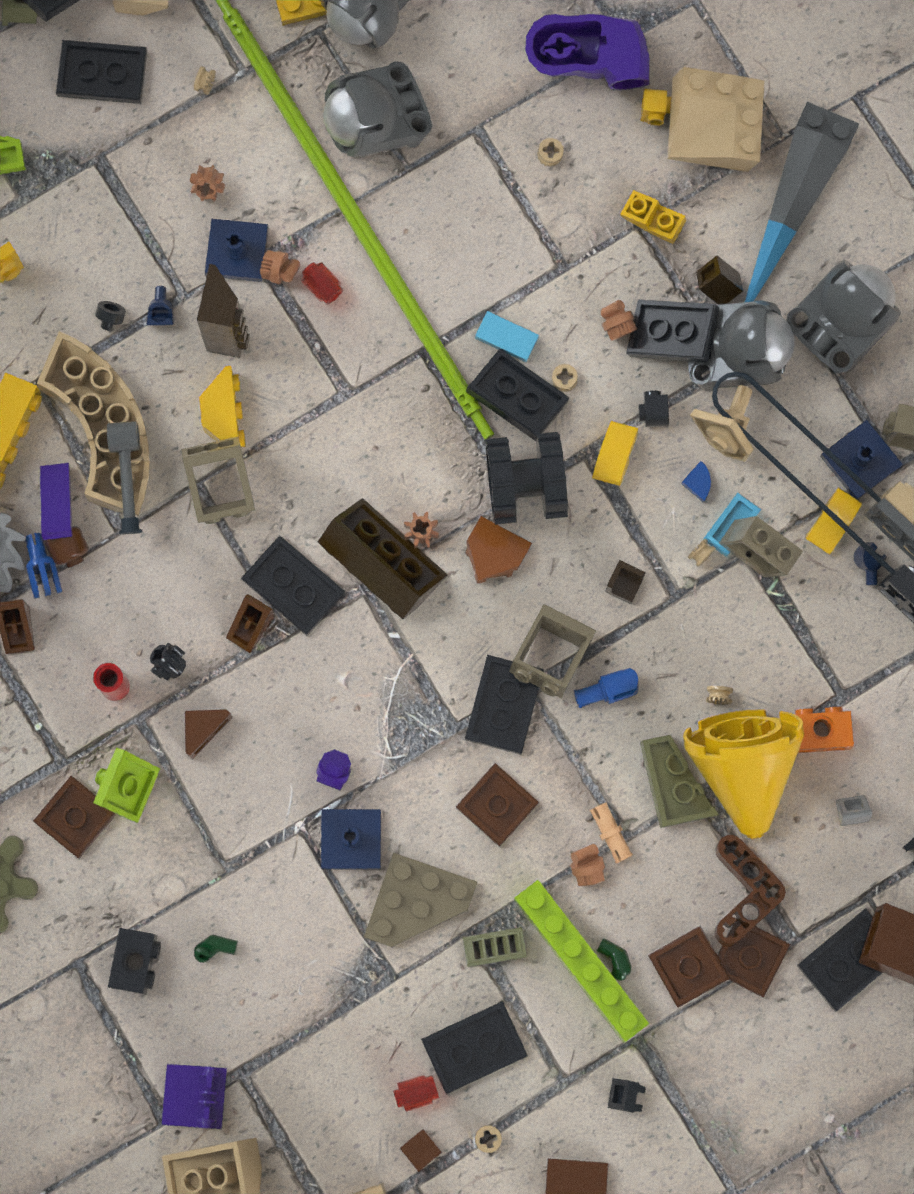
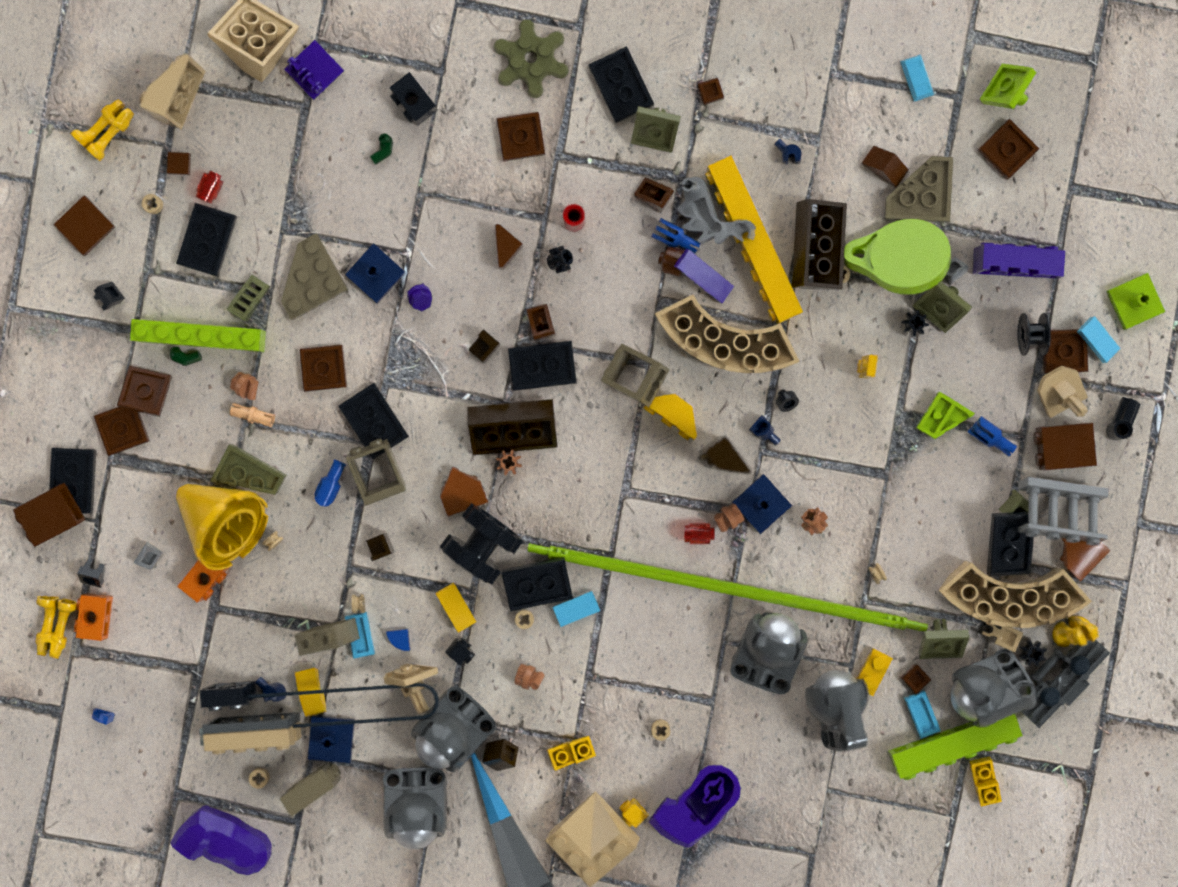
camera: 130 degrees right, 10 degrees up
black tile [56,40,147,104] -> none
lime tile [93,748,161,823] -> none
dark grey piece [107,421,143,535] -> none
black tile [626,299,720,362] -> none
reddish brown beam [714,835,786,947] -> none
none -> dark brown panel [469,329,501,364]

